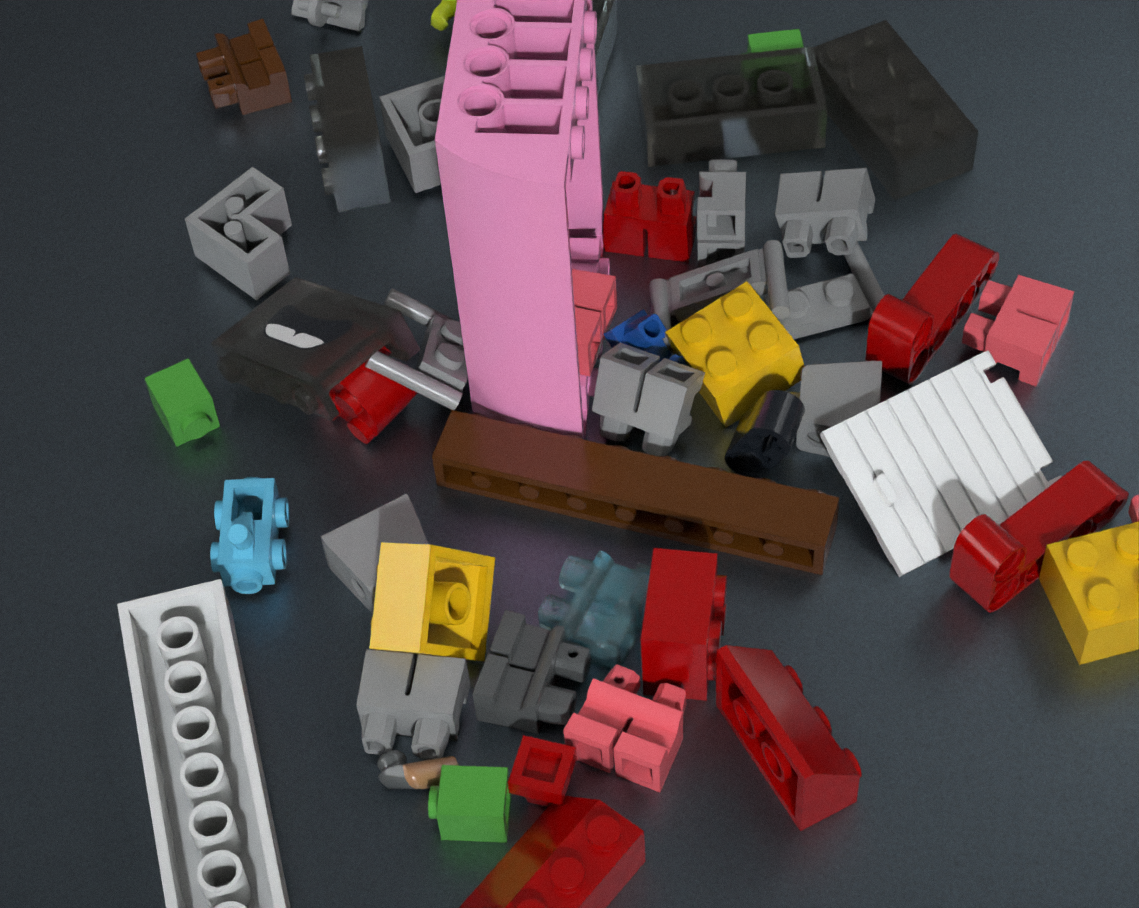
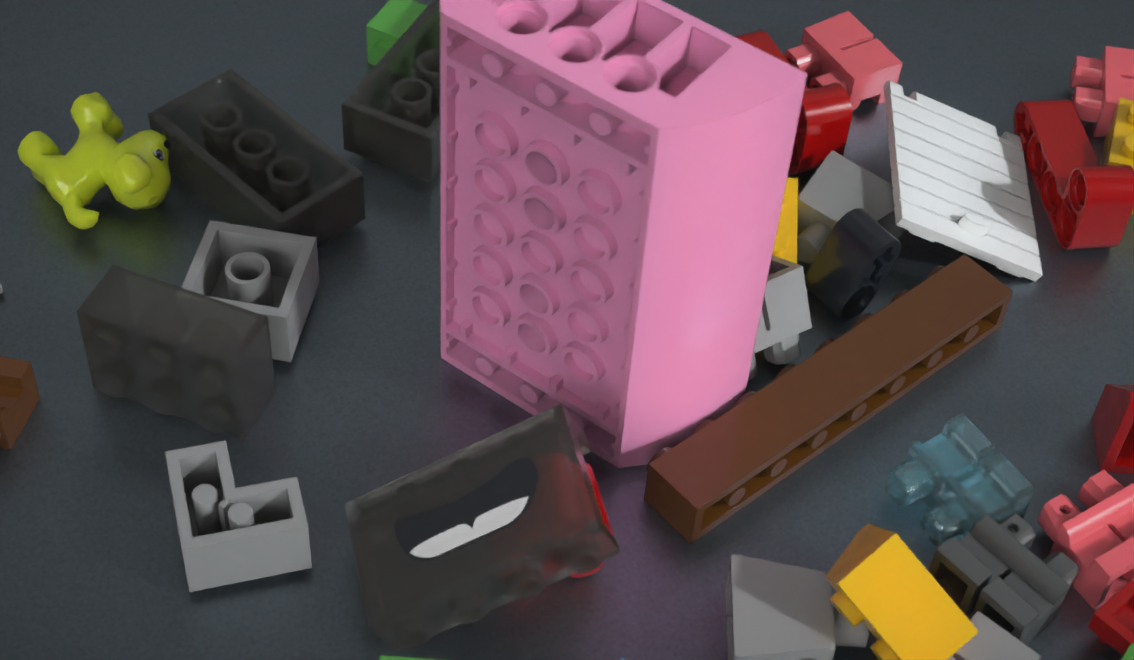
camera: 65 degrees left, 5 degrees down
light grey plate [365,288,468,411] -> none
red brick [641,548,727,701] -> none

